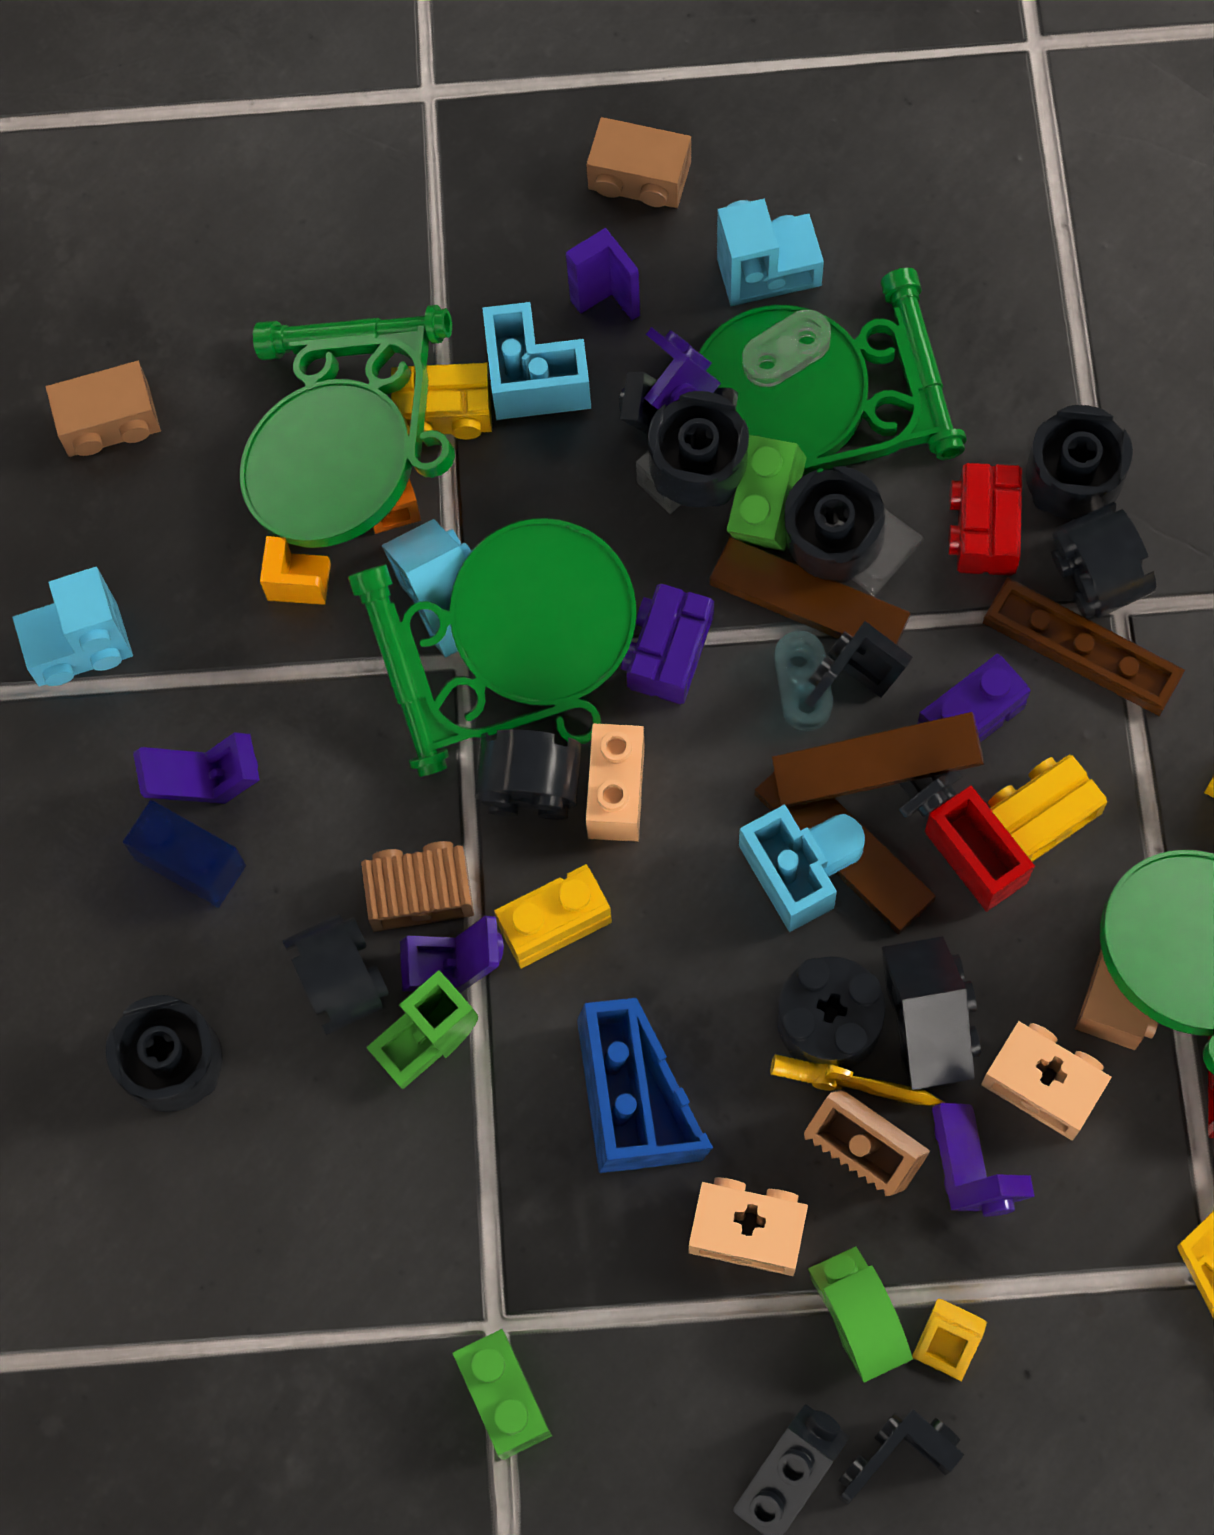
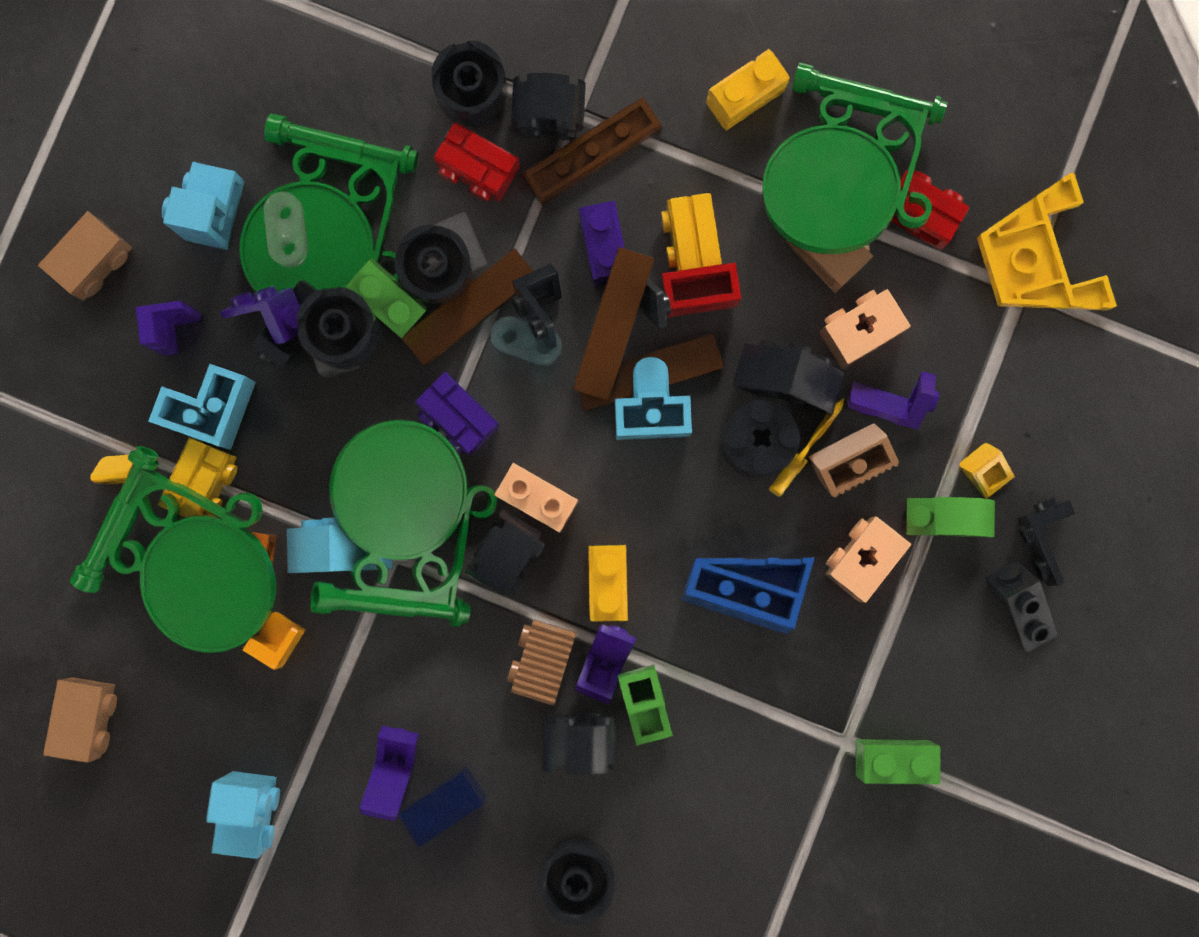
camera: 70 degrees left, 15 degrees up
none -> yellow slope [90,455,133,485]

